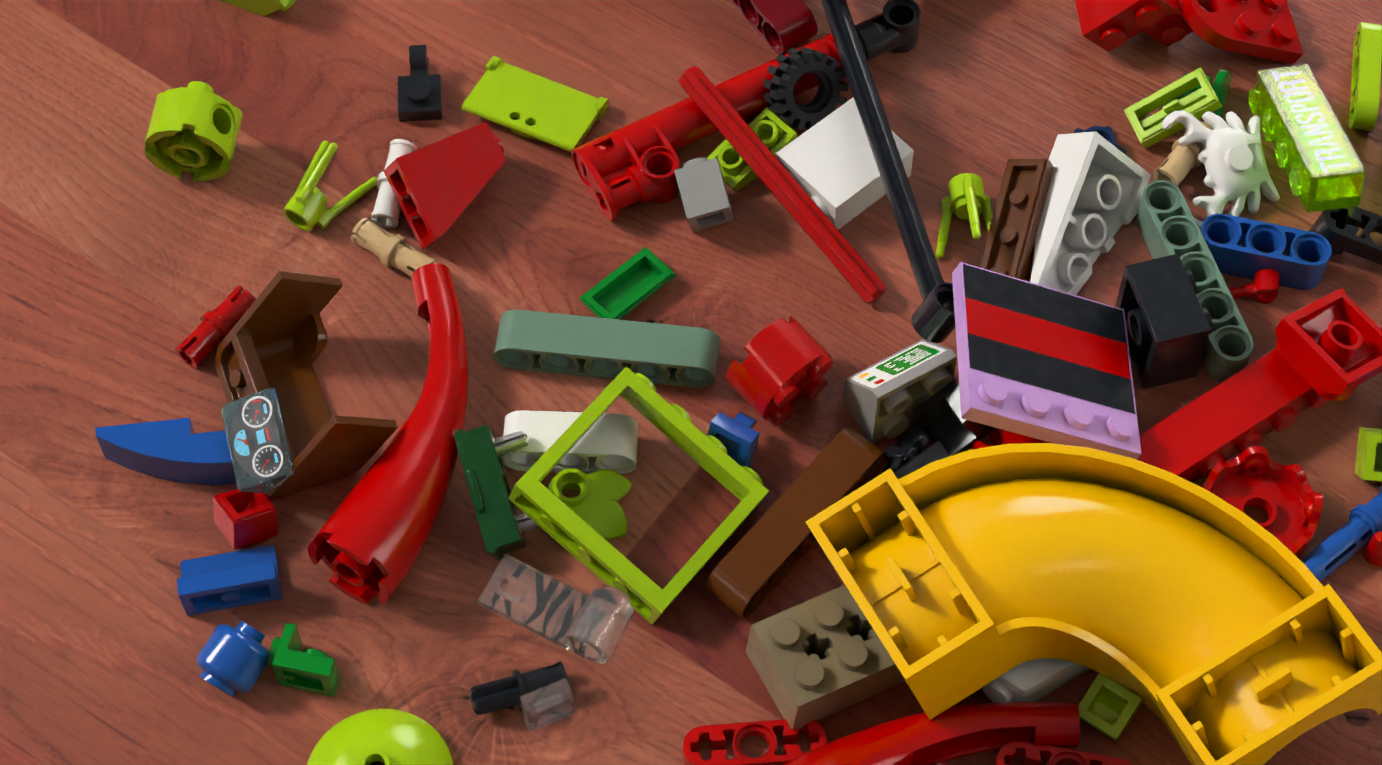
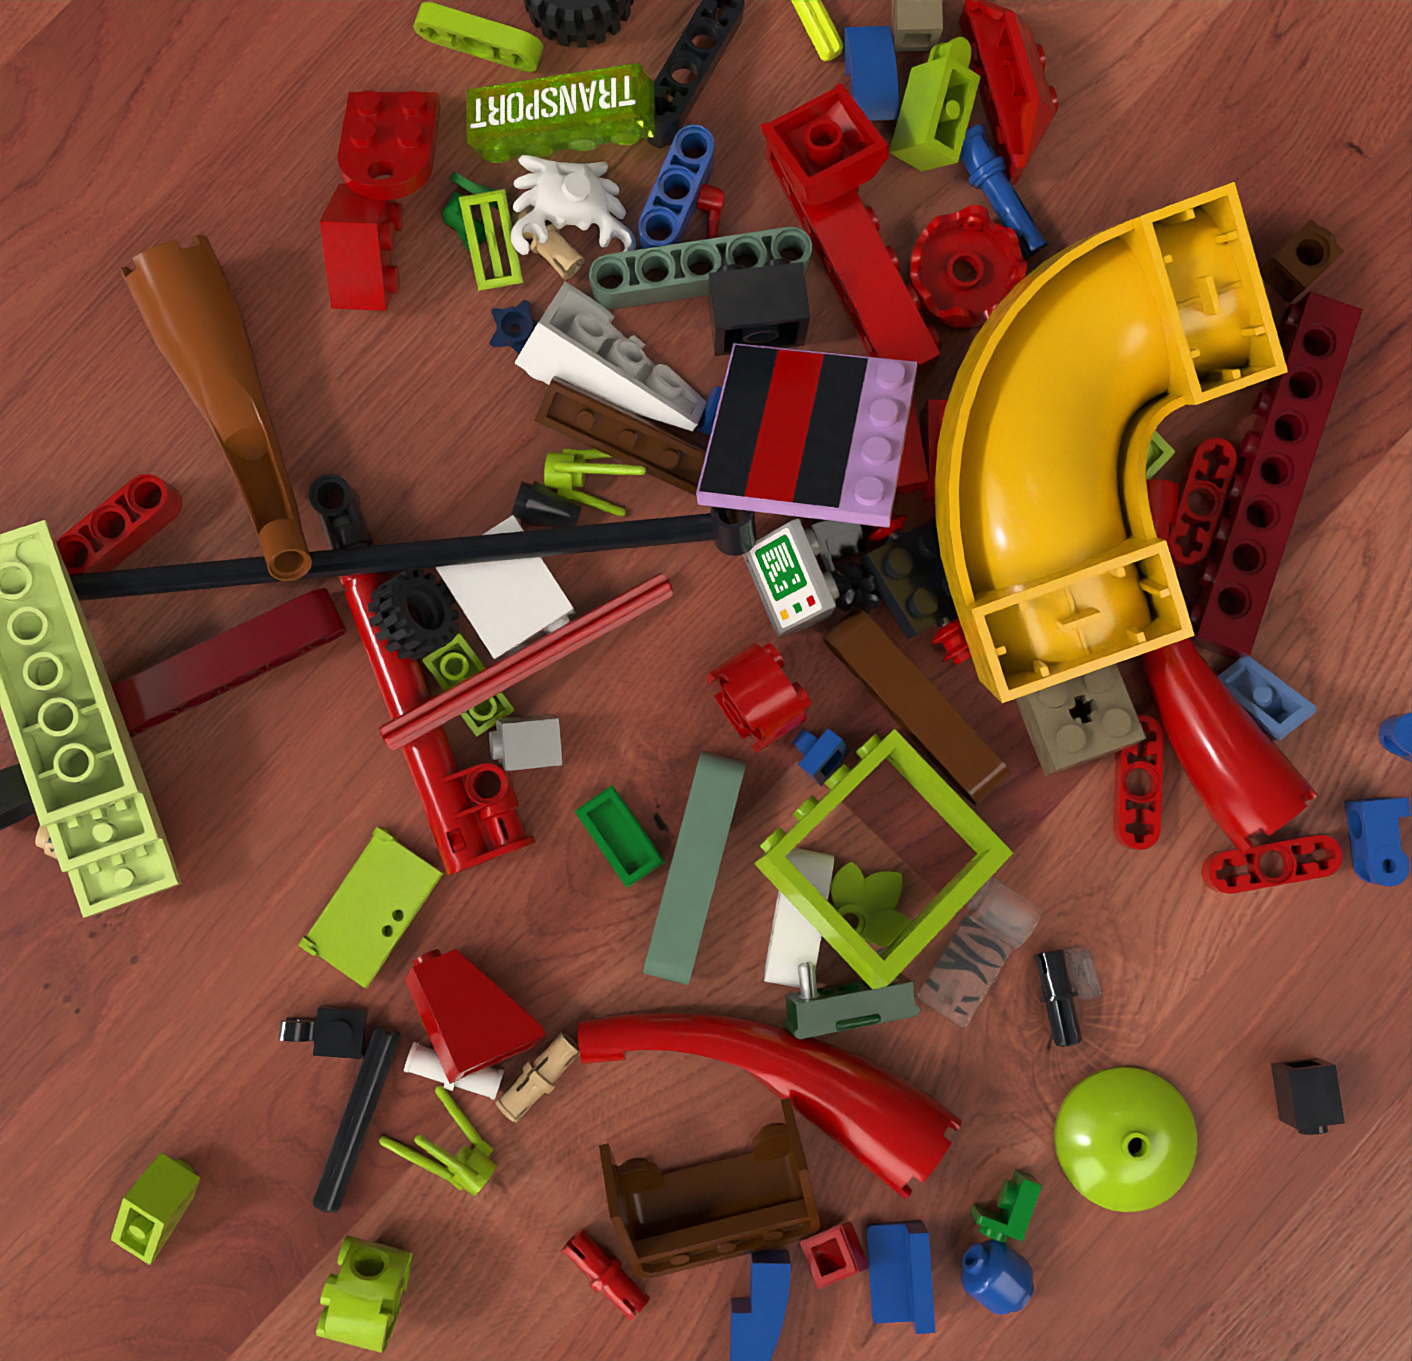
camera: 85 degrees left, 25 degrees up
slope [221,388,294,494] -> none
none -> black axle [312,1026,400,1213]
none -> black cone [511,480,582,528]

